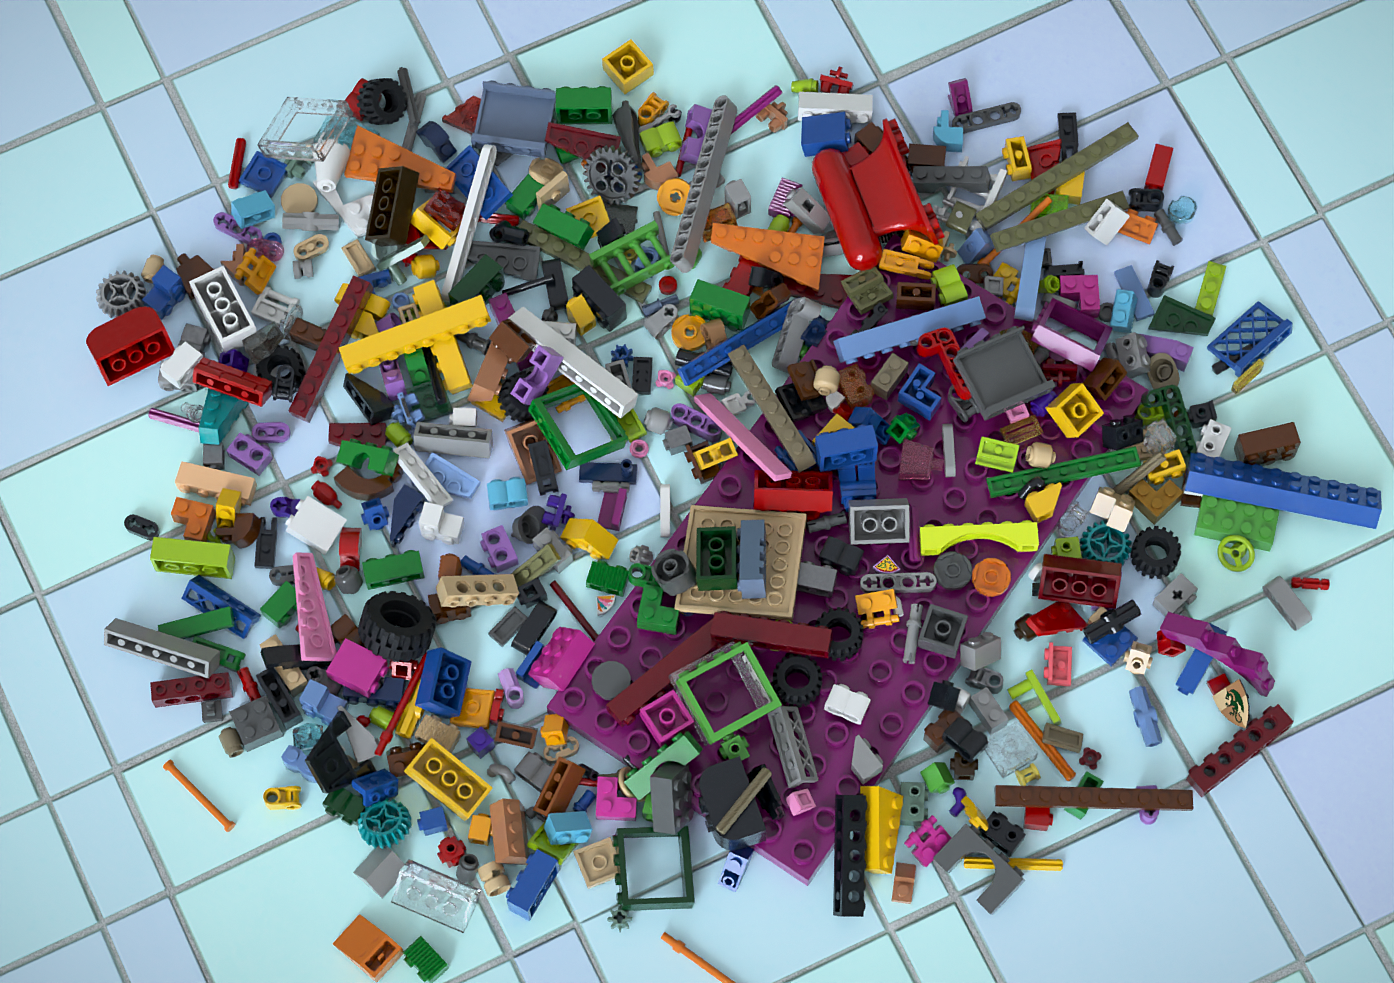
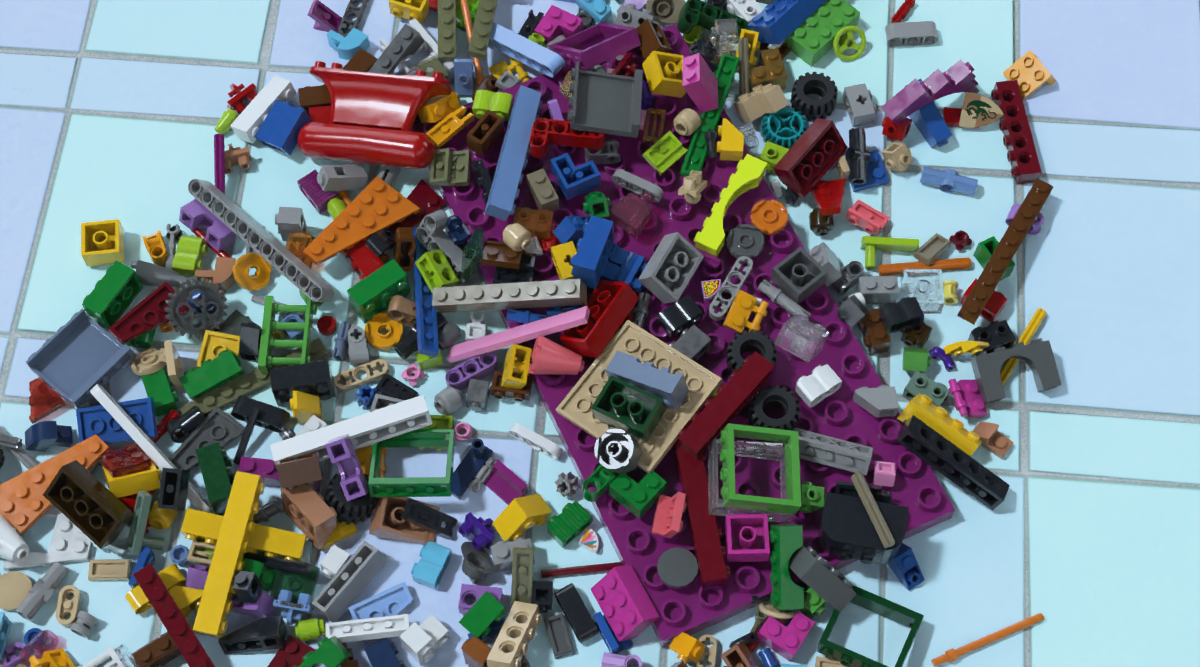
camera: 60 degrees left, 5 degrees down
none -> black brick [158,468,190,511]
none -> black brick [233,571,263,604]
none -> tan beam [334,359,389,392]
none -> lime brick [415,250,459,294]
none -> green brick [459,591,506,639]
none -> plate [461,227,484,281]
none -> blue pin [506,309,547,325]
none -> coral cone [529,335,585,375]
none -> coral bracket [652,492,687,539]
none -> tan hips [678,170,707,204]
none -> dark pink brick [683,53,718,113]
none -> clear brick [774,314,830,363]
none -> light orange bracket [1003,50,1057,99]

